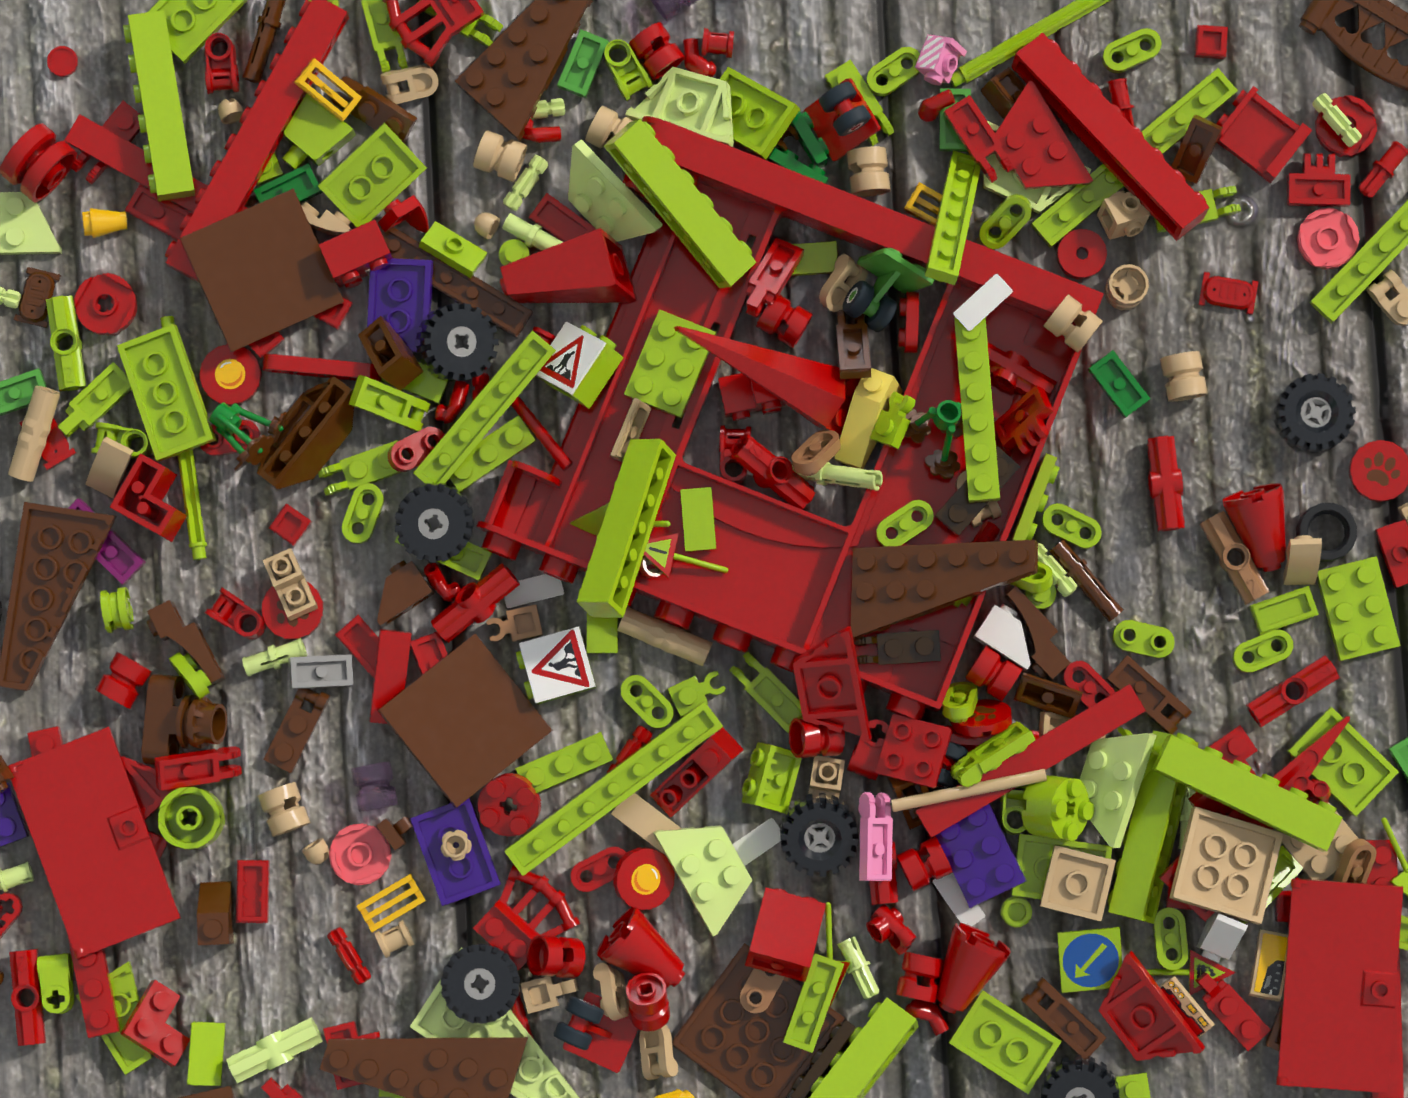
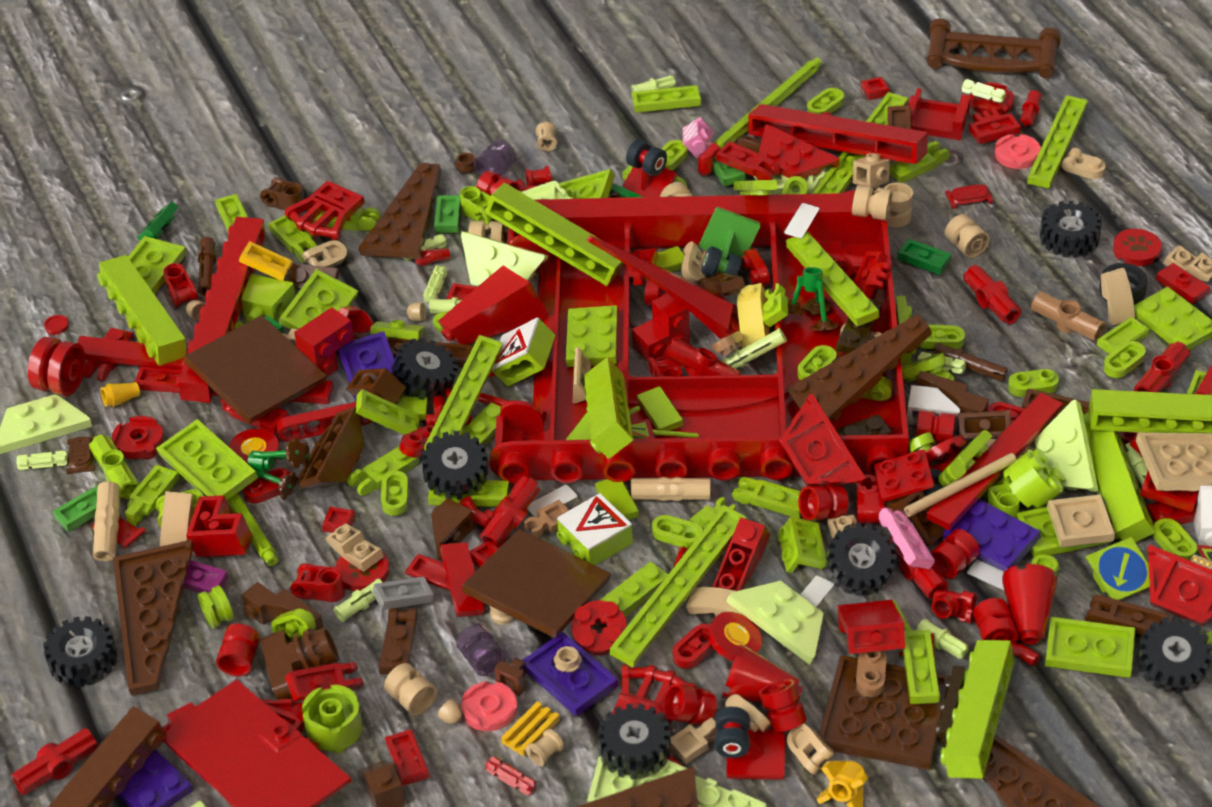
camera: 20 degrees left, 40 degrees down
tan wheel [473,130,528,182] -> none
red cone [1222,483,1286,572] -> none

